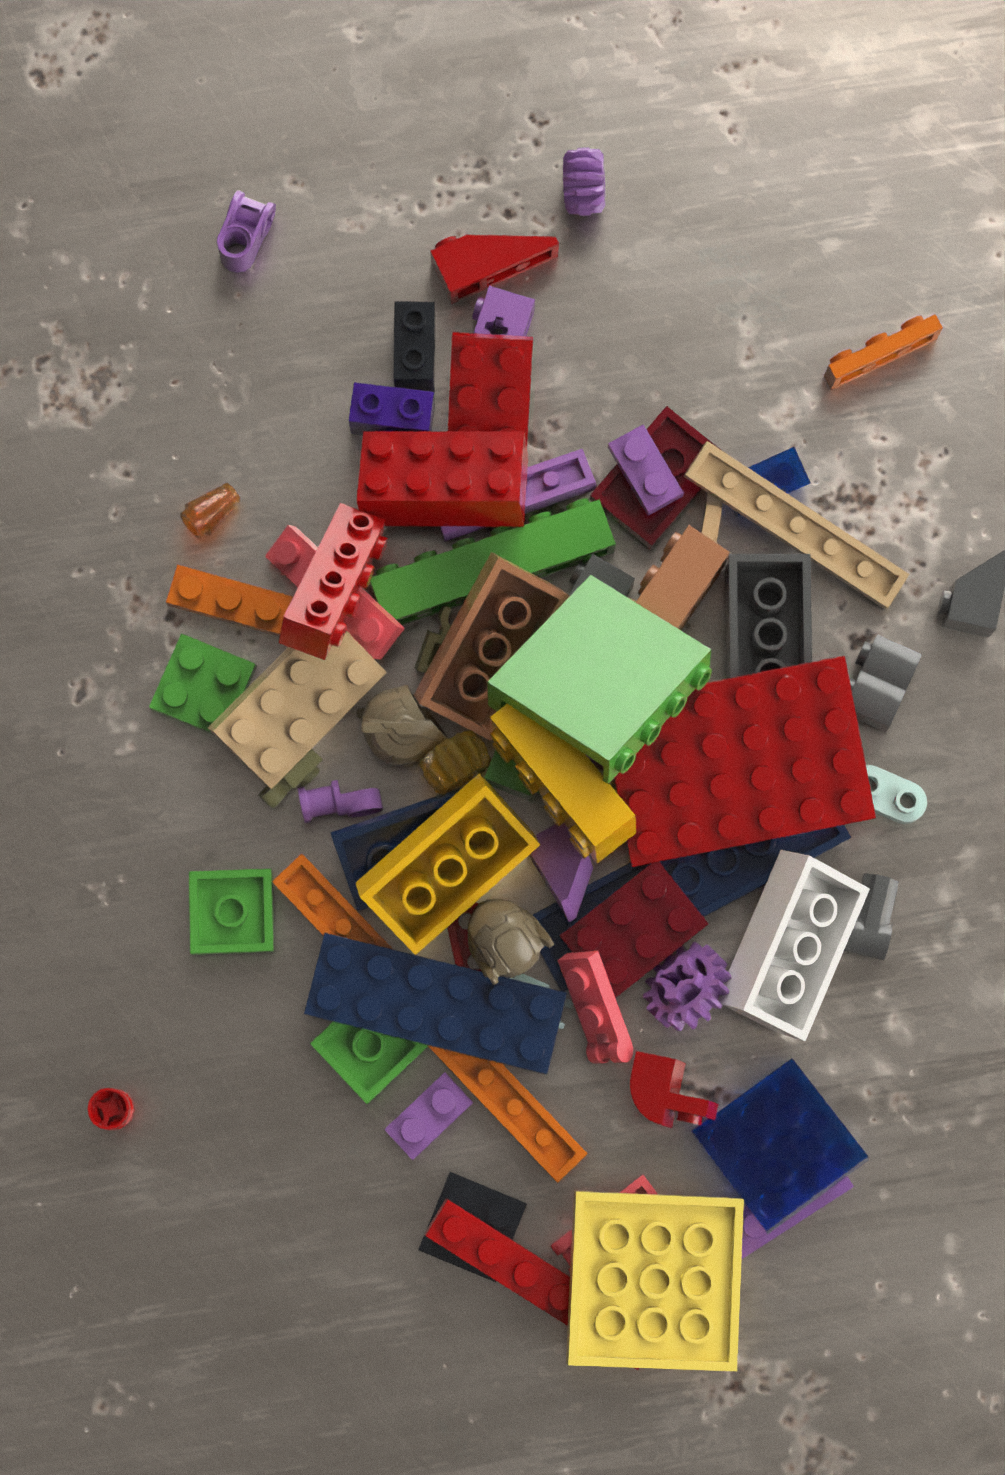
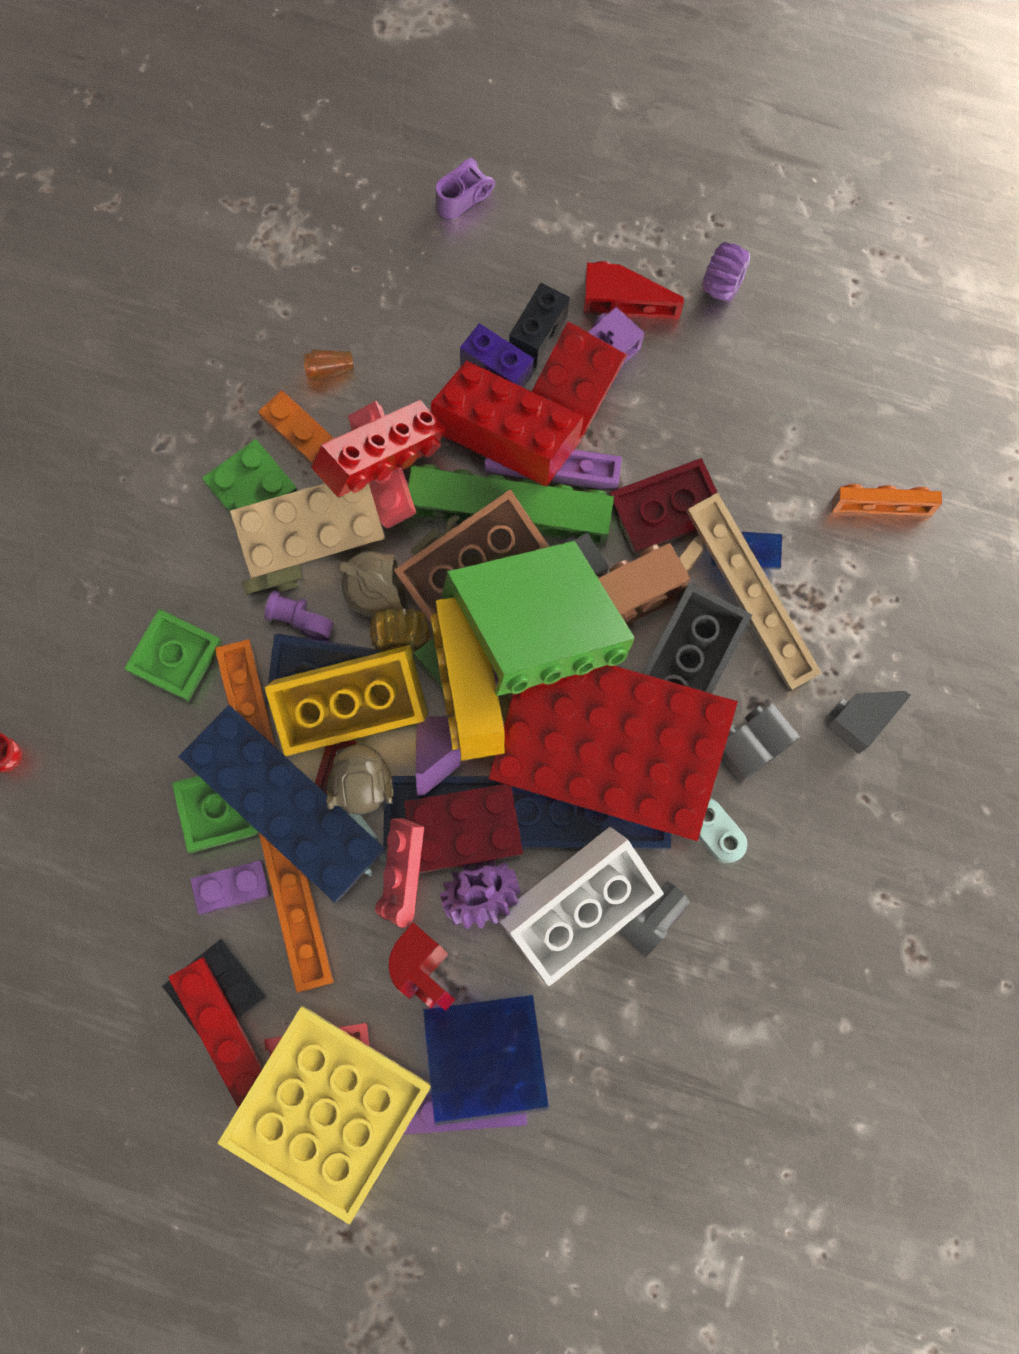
camera: 25 degrees right, 5 degrees down
medium lavender plate [608,425,684,516] -> none

